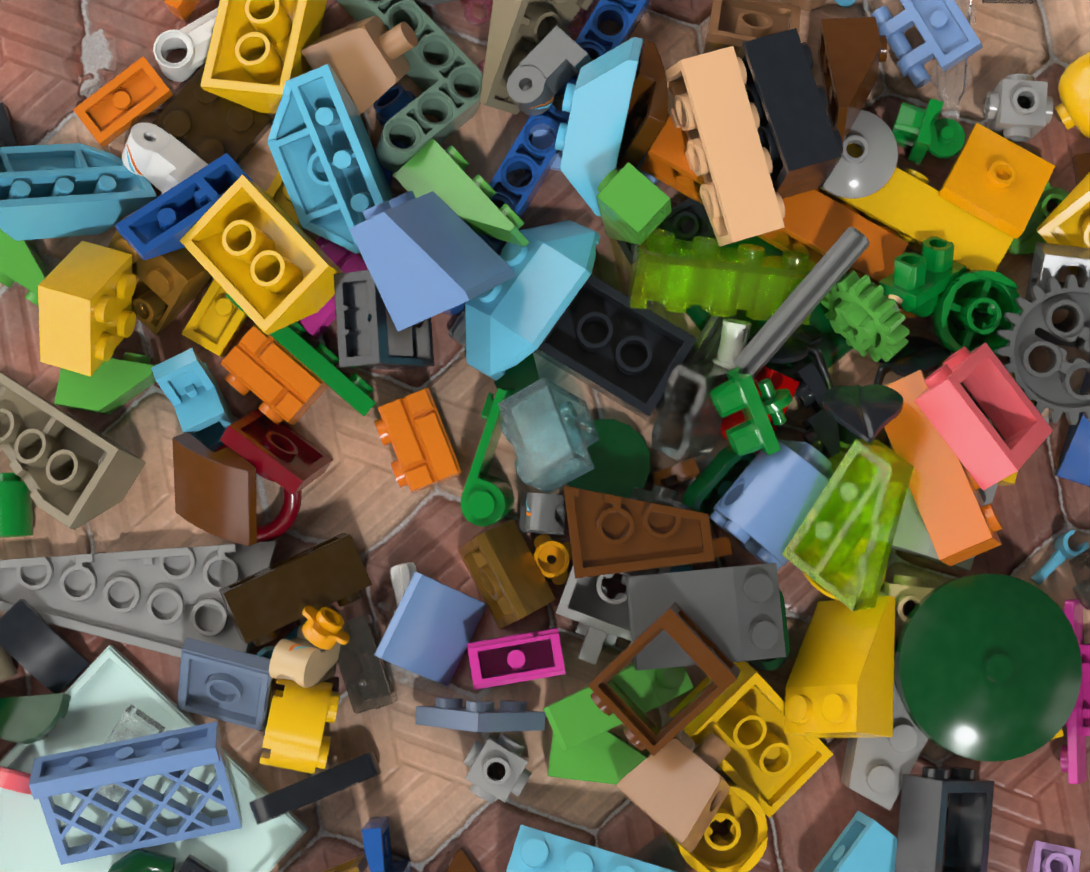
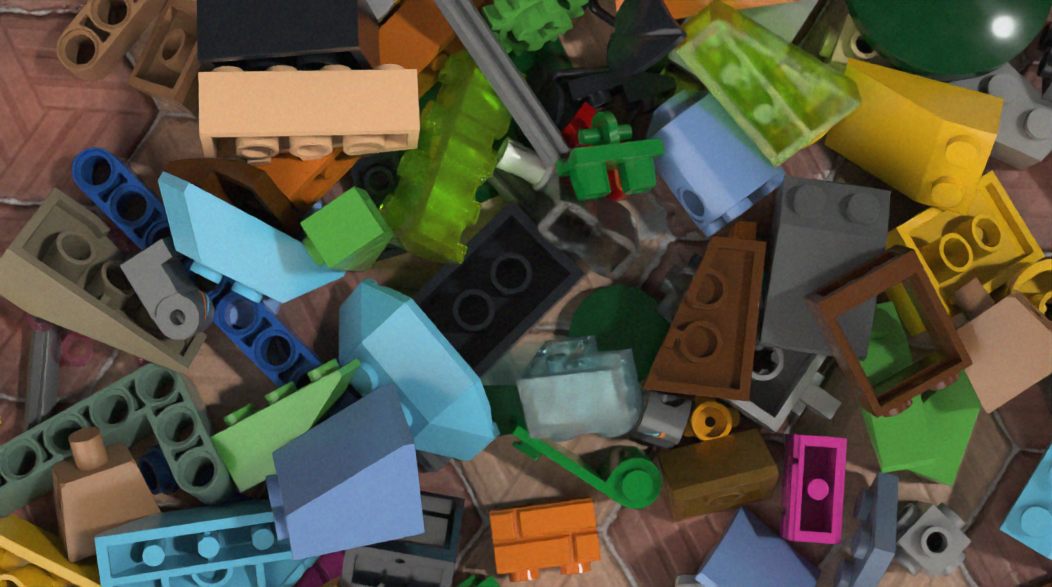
camera: 75 degrees left, 0 degrees up
reddish brown tile [649,458,700,491] -> none
dark green plate [681,445,756,525] -> none

